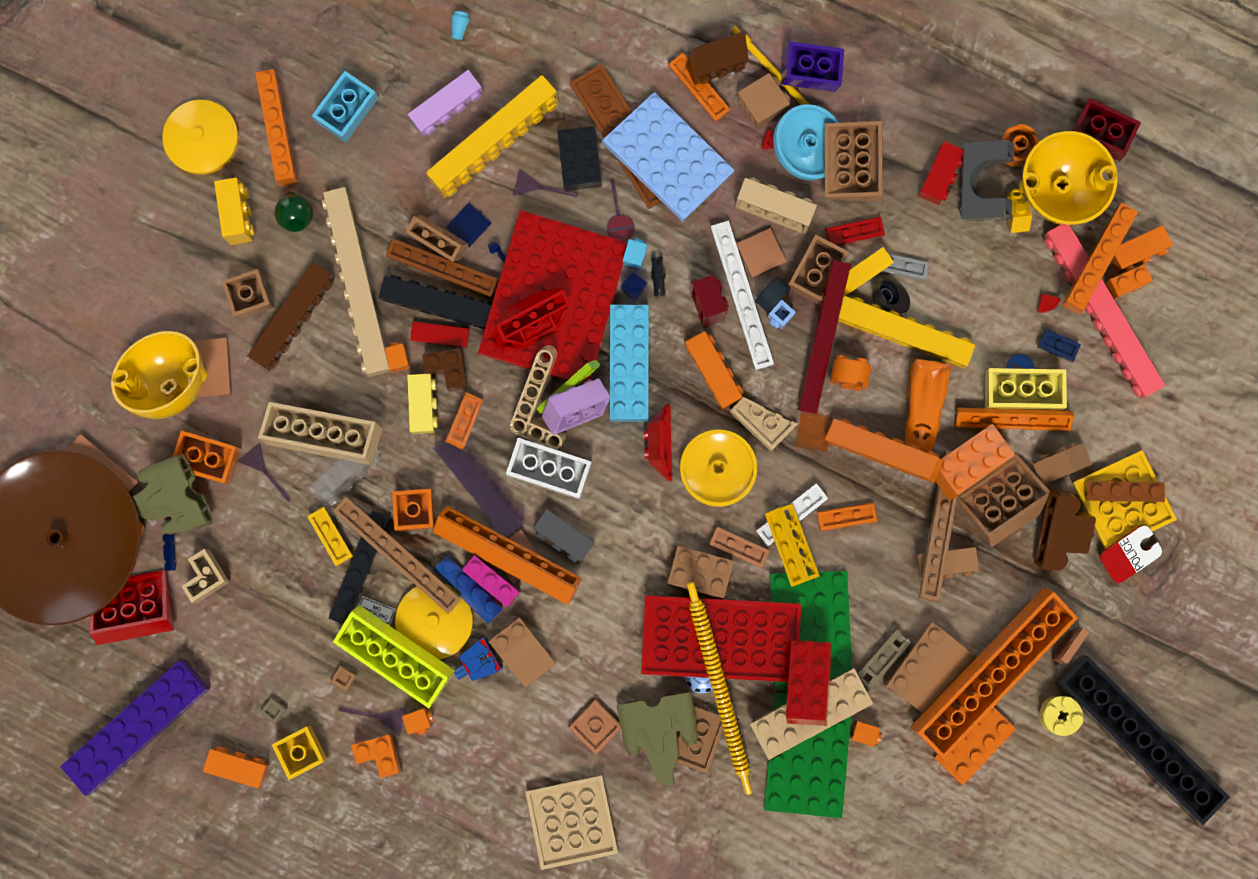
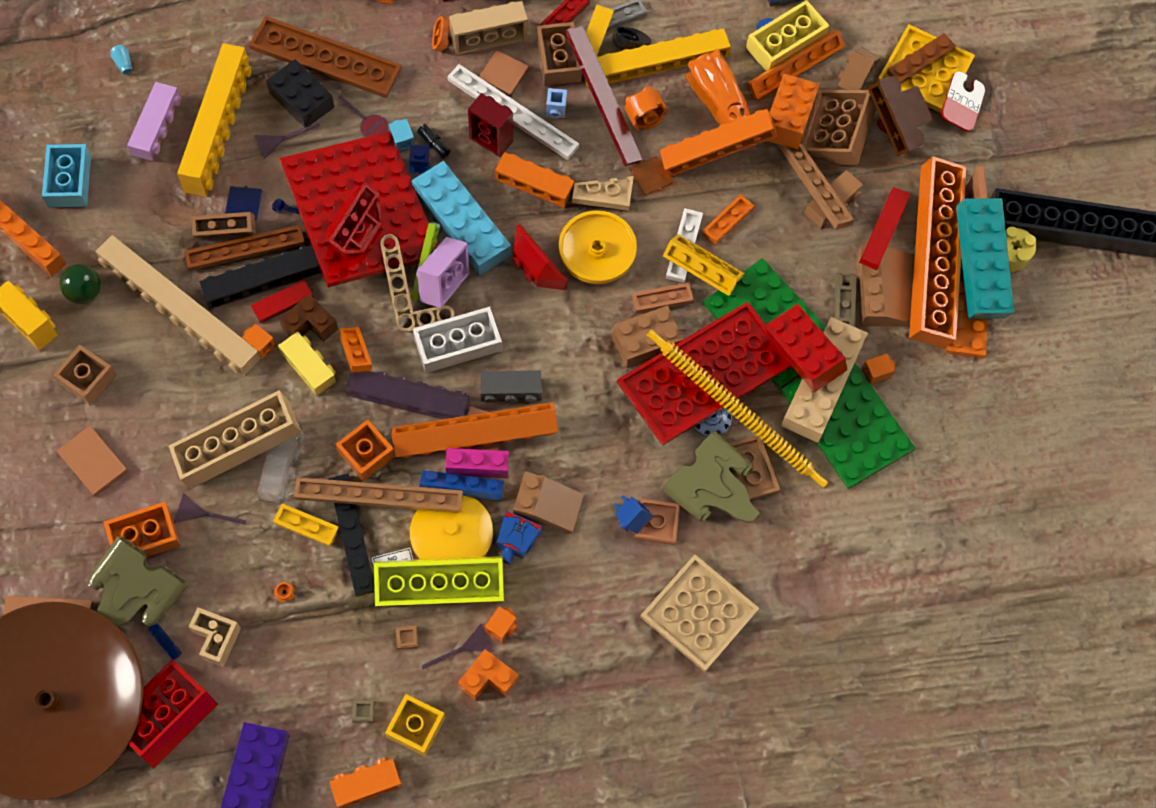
camera: 45 degrees left, 15 degrees down
yellow piece [111,331,208,419] -> none
reddish brown brick [247,262,334,371] -> none
light blue plate [602,92,735,222] -> none
black wheel [755,277,791,313] -> none
none -> orange plate [274,582,295,602]
none -> orange plate [432,16,450,52]
none -> blue brick [614,496,653,534]
none -> red tile [859,187,910,270]
none -> teal brick [956,198,1014,319]

